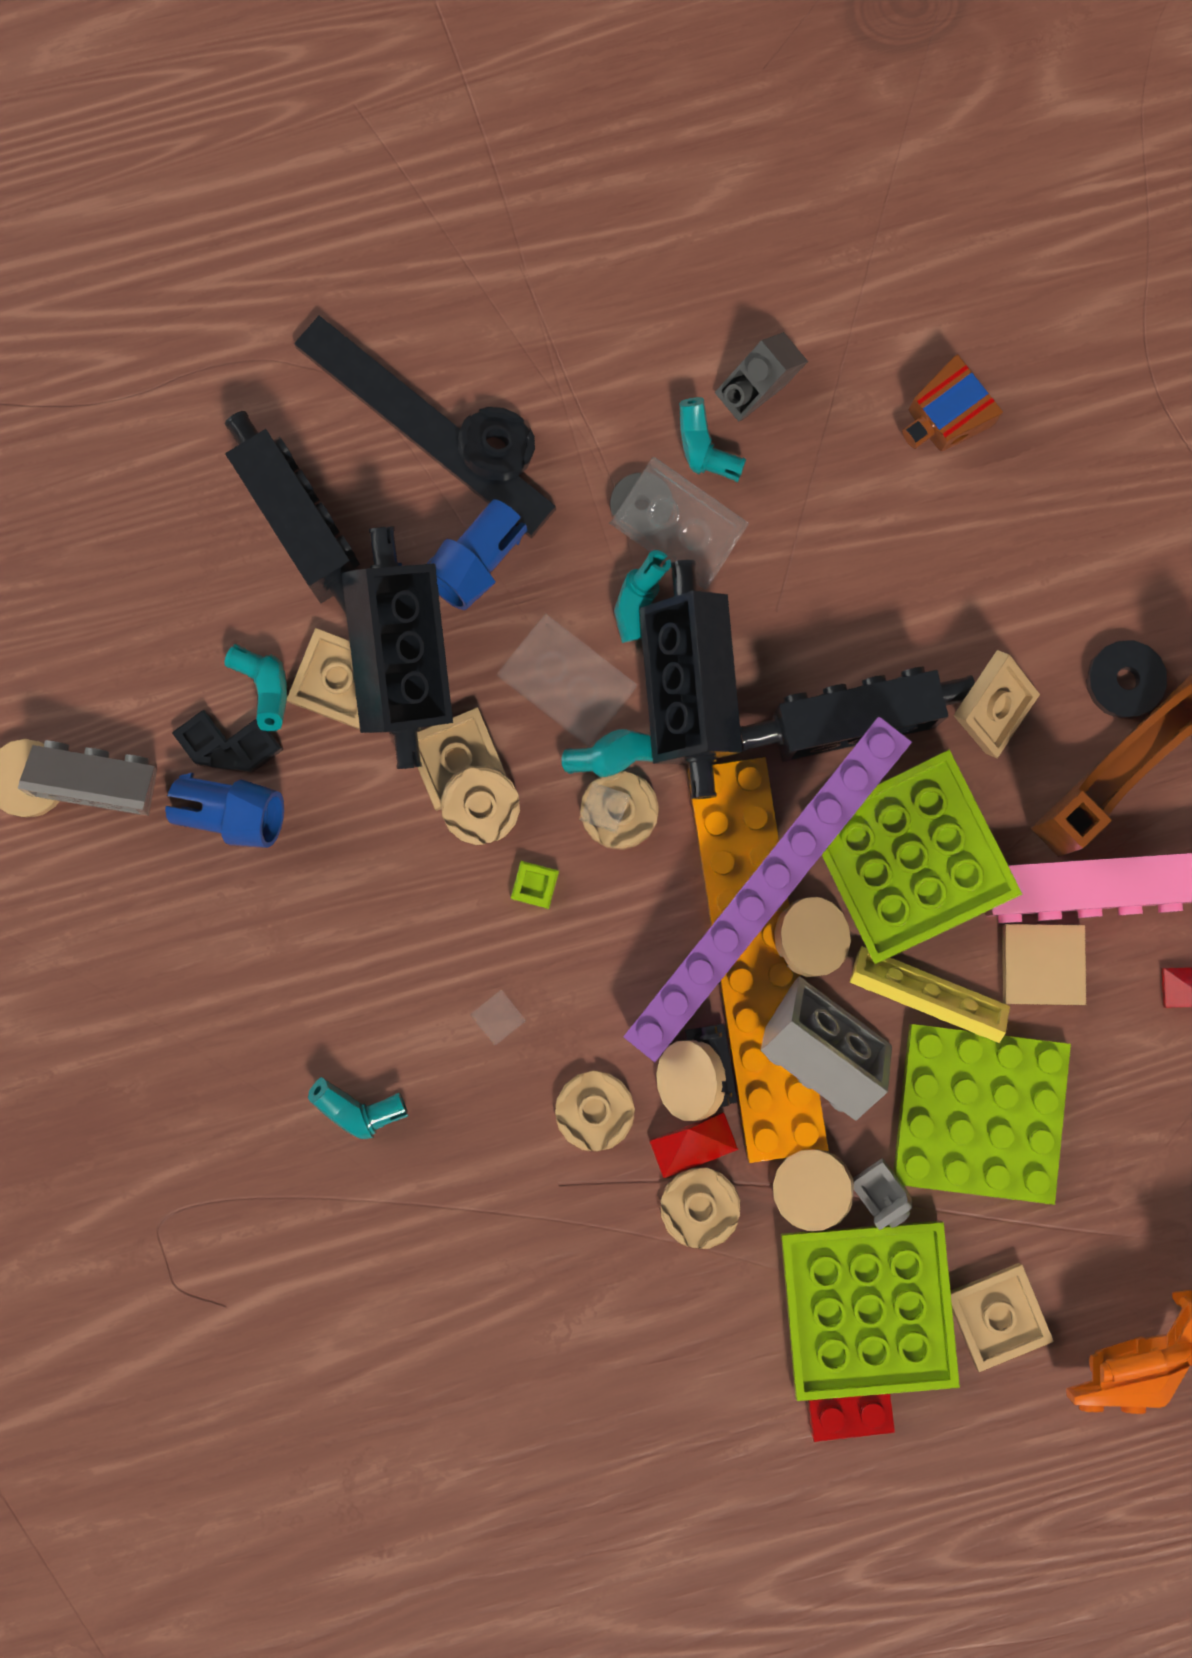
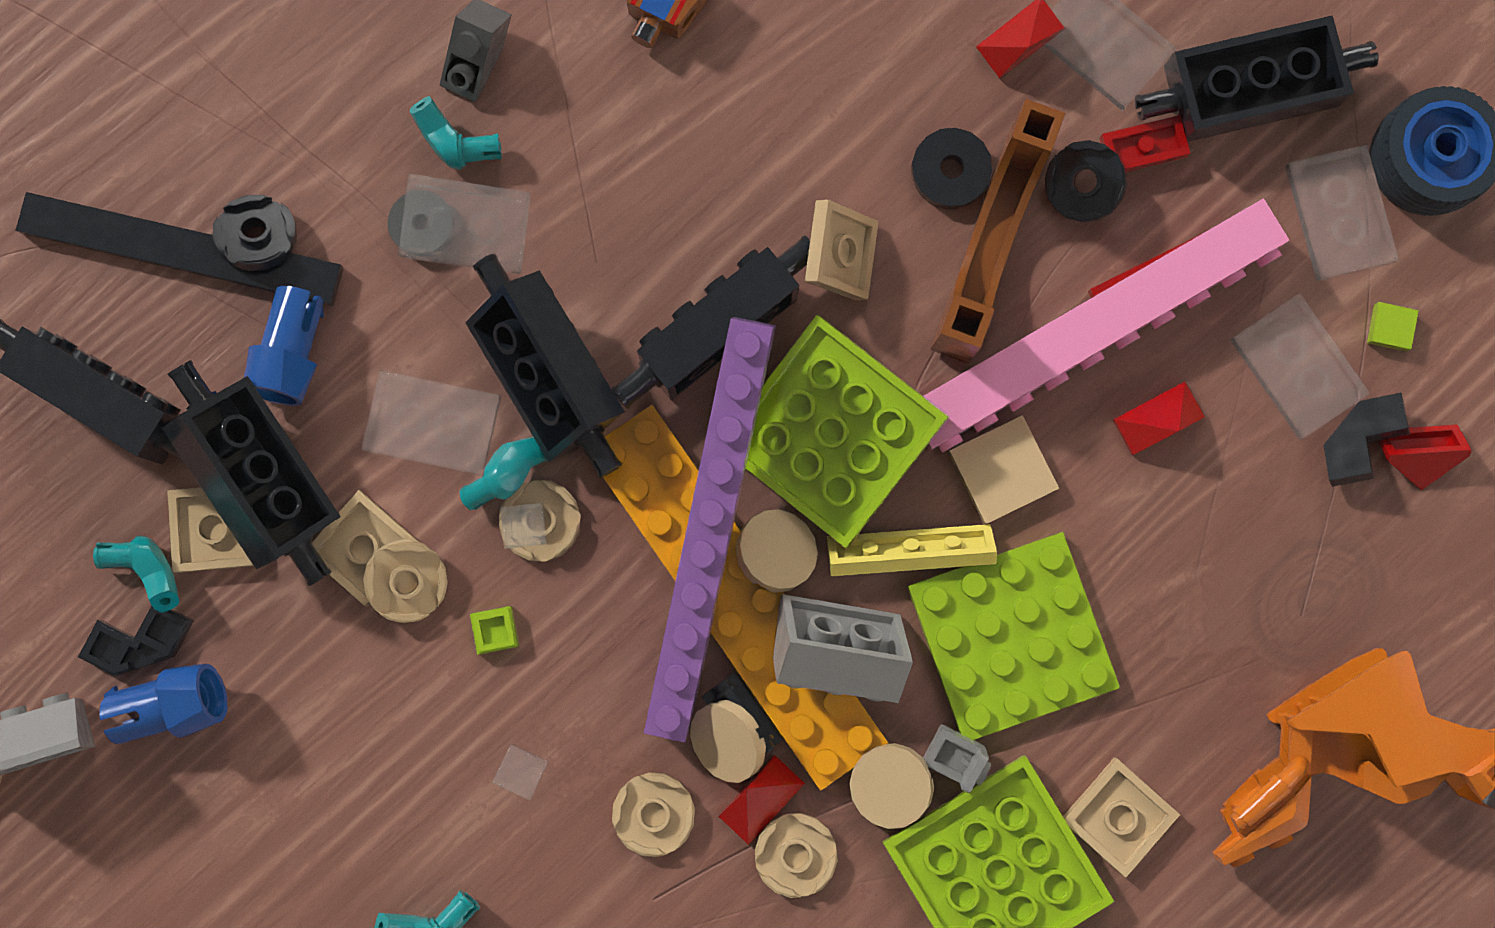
camera: 30 degrees left, 0 degrees up
teal arm [614,550,671,643] -> none

